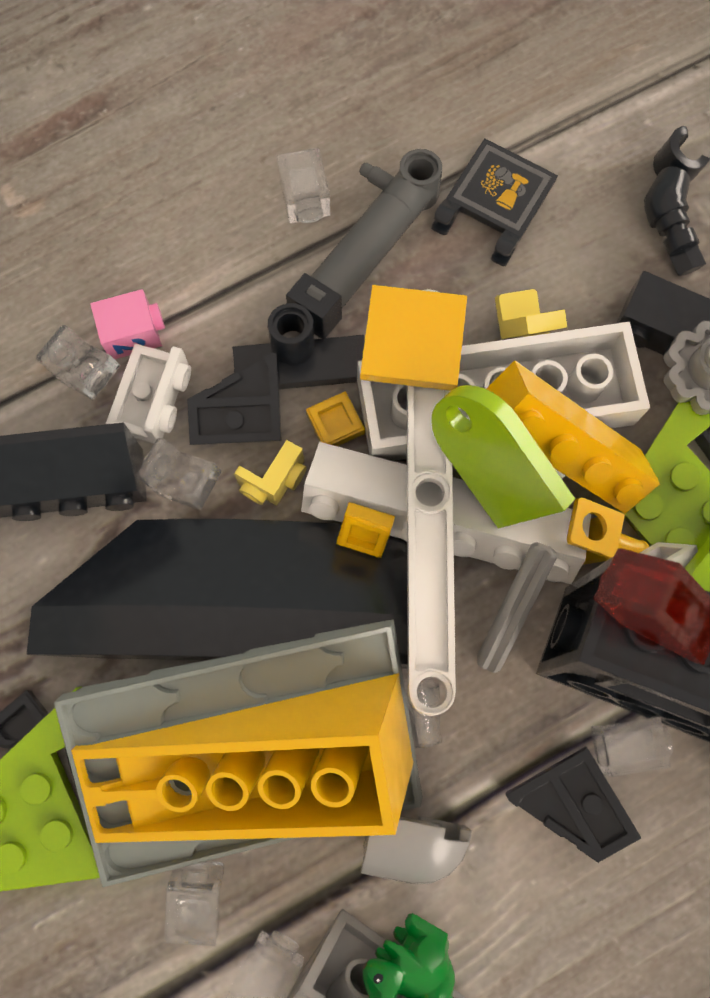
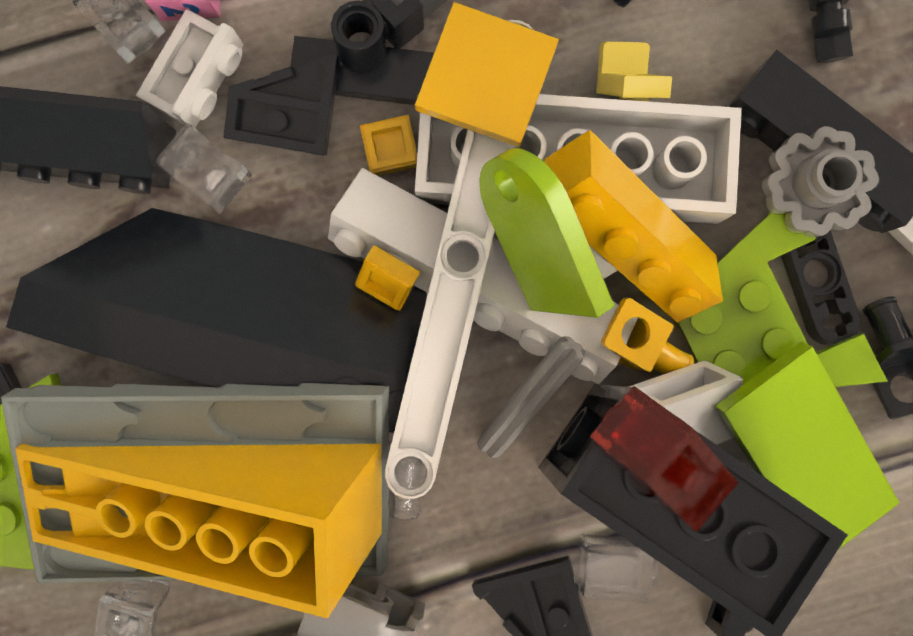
camera: 15 degrees right, 10 degrees up
light yellow bracket [234,440,307,506] -> none

